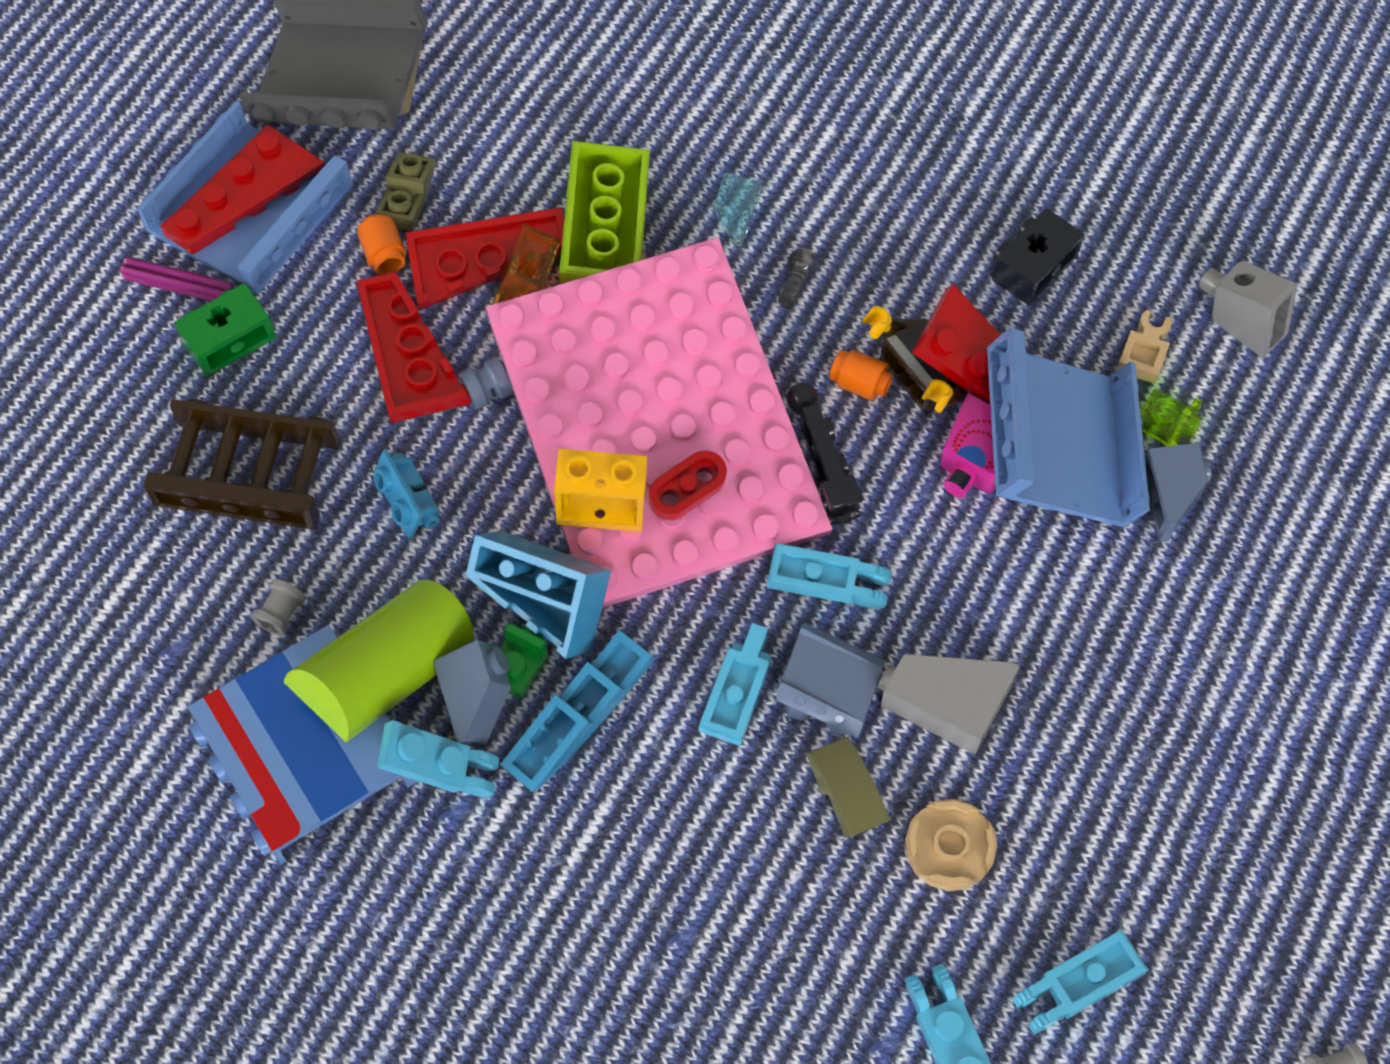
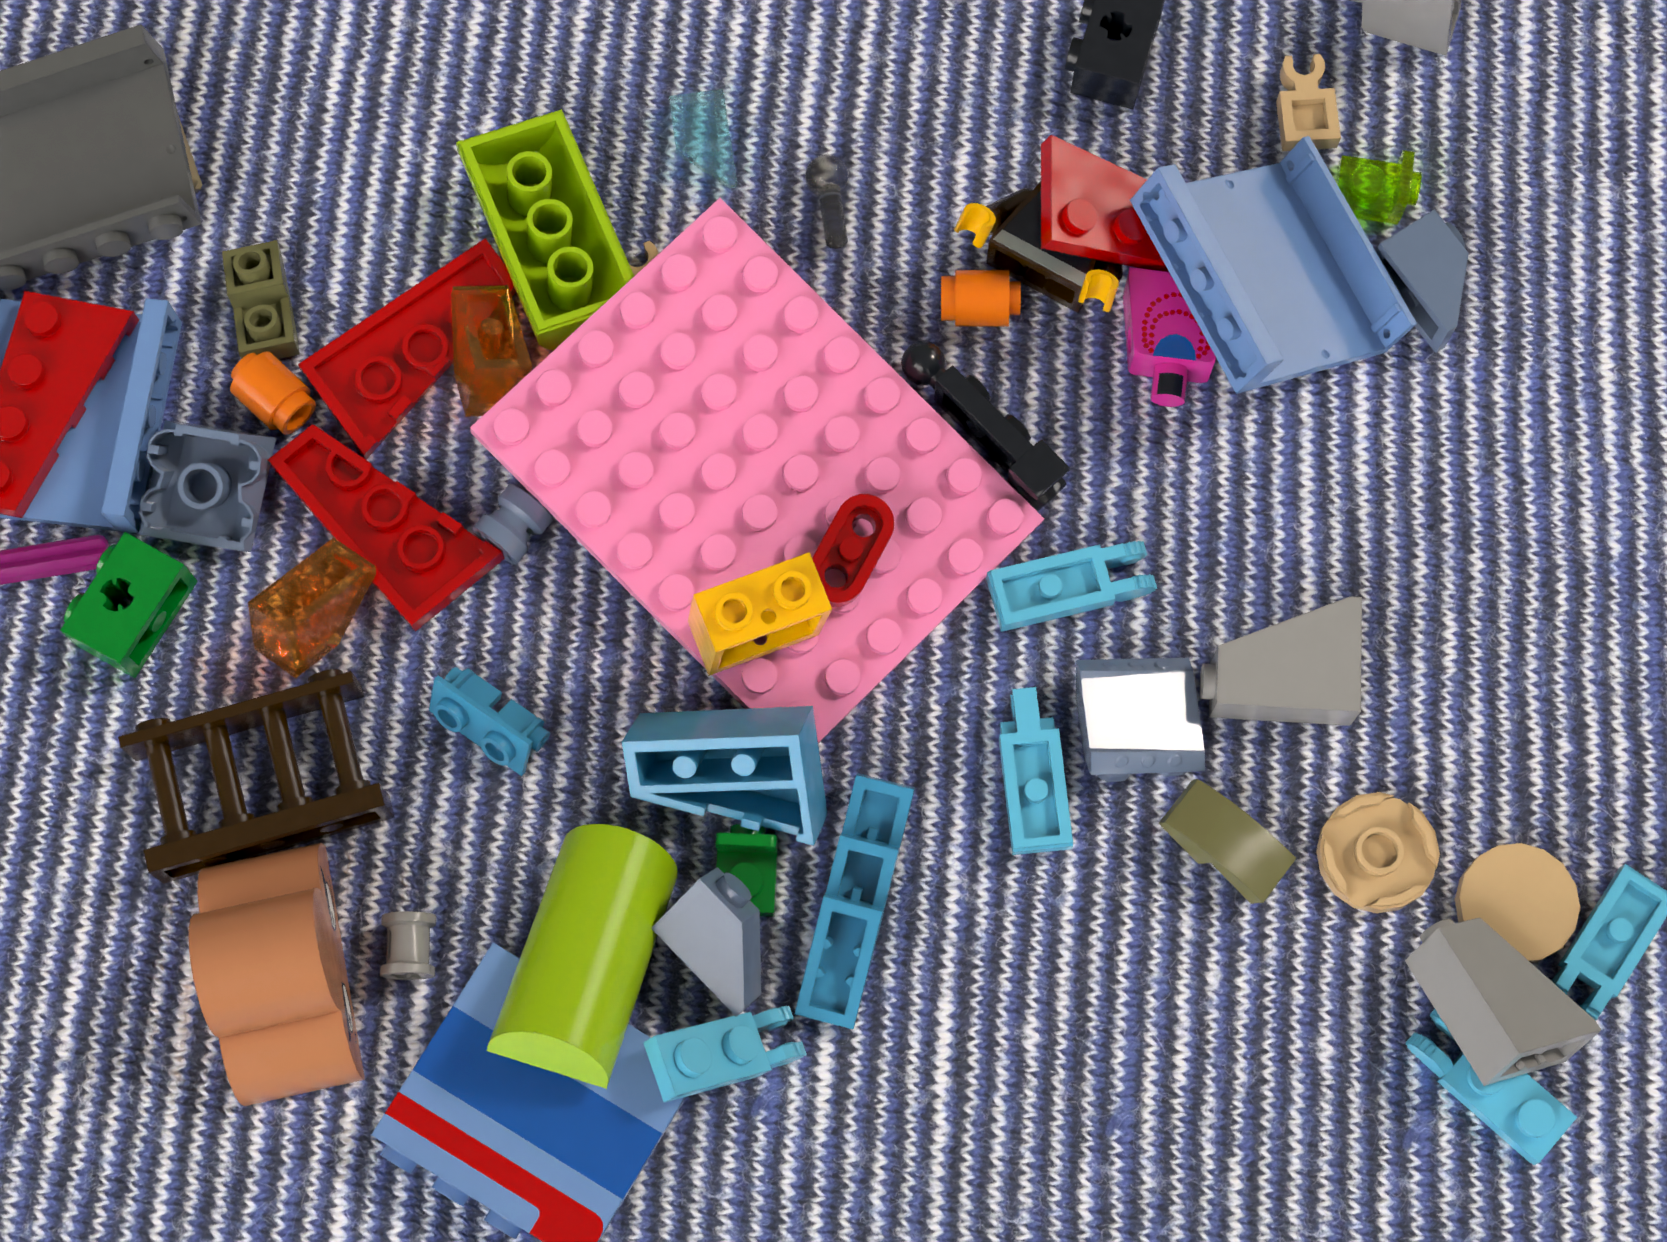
camera: 25 degrees left, 10 degrees up
none -> sand blue slope [139,420,276,552]
none -> nougat brick [188,843,365,1106]
none -> clear orange slope [248,538,376,678]
none -> light grey slope [1405,918,1601,1086]
none -> tan tile [1455,843,1580,963]

